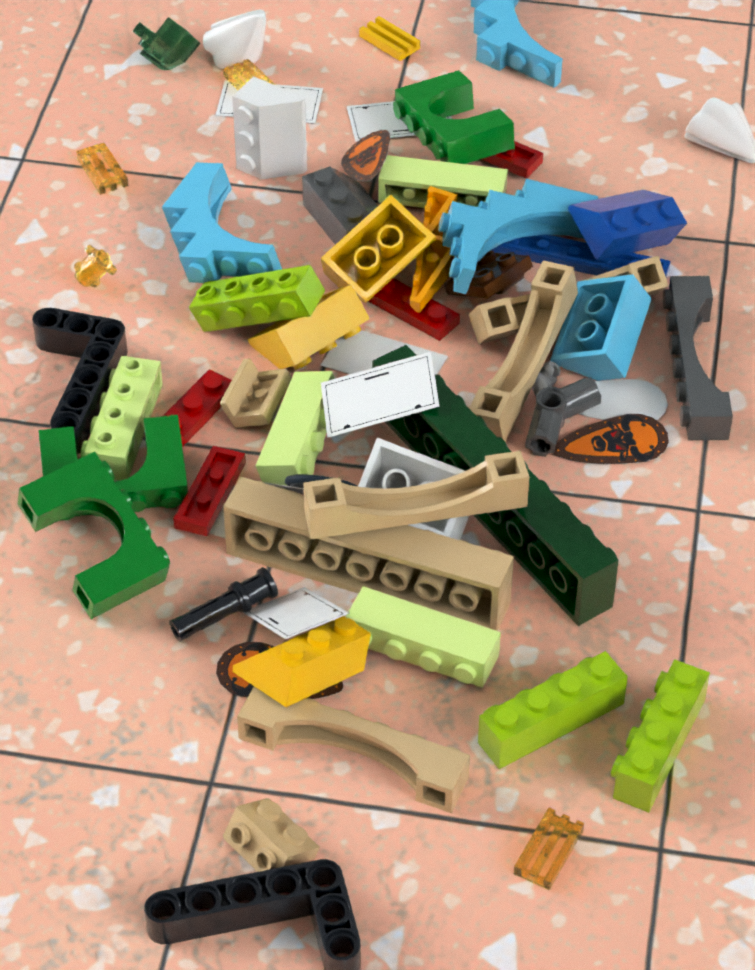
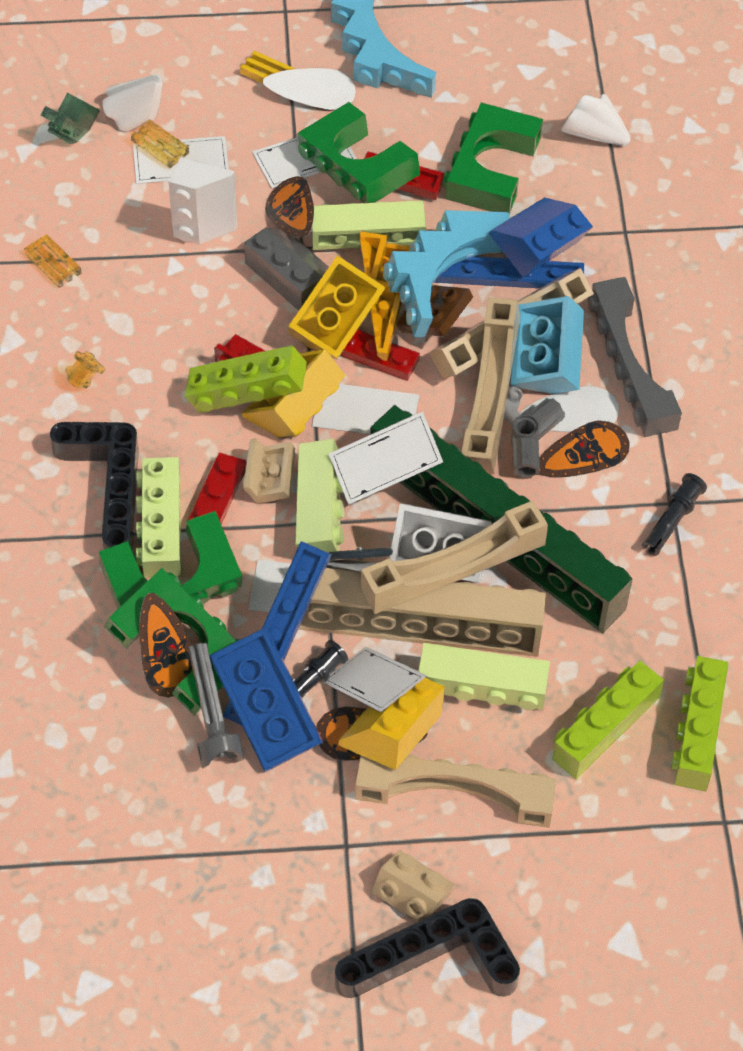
camera: 15 degrees left, 10 degrees up
medium azure arch [162,162,282,283] -> none
red plate [173,446,246,537] -> none
clear yellow tile [513,808,584,890] -> none
none -> sticker [139,593,193,698]
none -> dark grey piece [188,643,245,769]
none -> blue tile [209,627,324,772]
none -> blue tile [223,541,332,726]
none -> white sticker [263,68,356,110]
none -> green arch [443,102,543,215]
none -> black pin [642,473,707,556]

